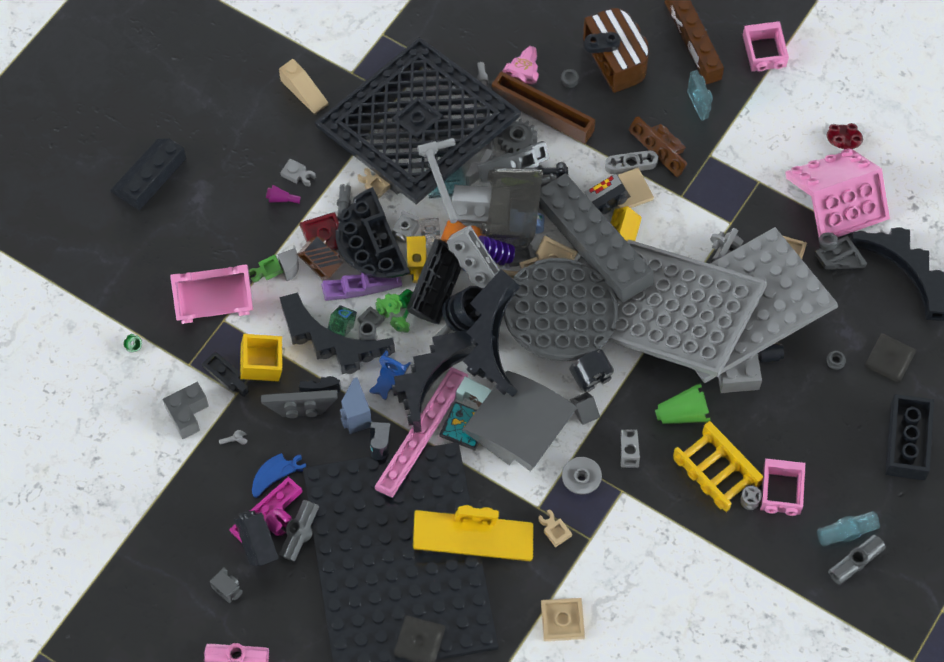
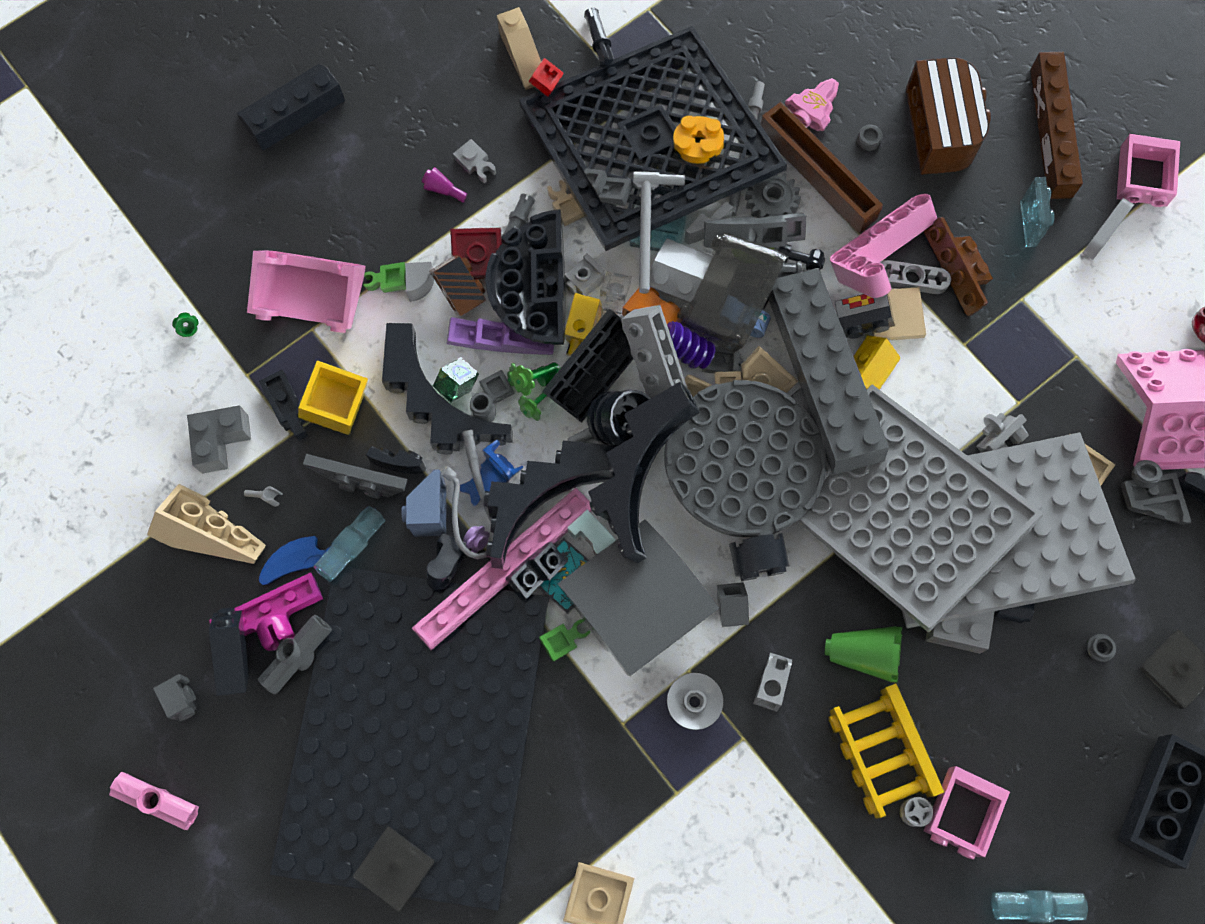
camera: 20 degrees right, 10 degrees up
yellow bracket [413,505,533,561] -> none
tan plate [539,510,572,547] -> none
black plate [584,32,621,53] -> none
none -> tan wedge [147,484,266,564]
none -> clear light blue piece [313,506,385,582]
none -> light grey piece [441,430,494,559]
none -> lavender plate [464,525,490,553]
none -> black slope [505,542,567,599]
none -> red bracket [528,58,564,96]
none -> bright green plate [539,619,591,662]
none -> black axle [584,7,614,66]
none -> dark grey slope [584,168,633,206]
none -> light orange plate [673,116,724,164]
none -> bright pink beam [830,194,937,298]
none -> light grey beam [1082,198,1134,260]

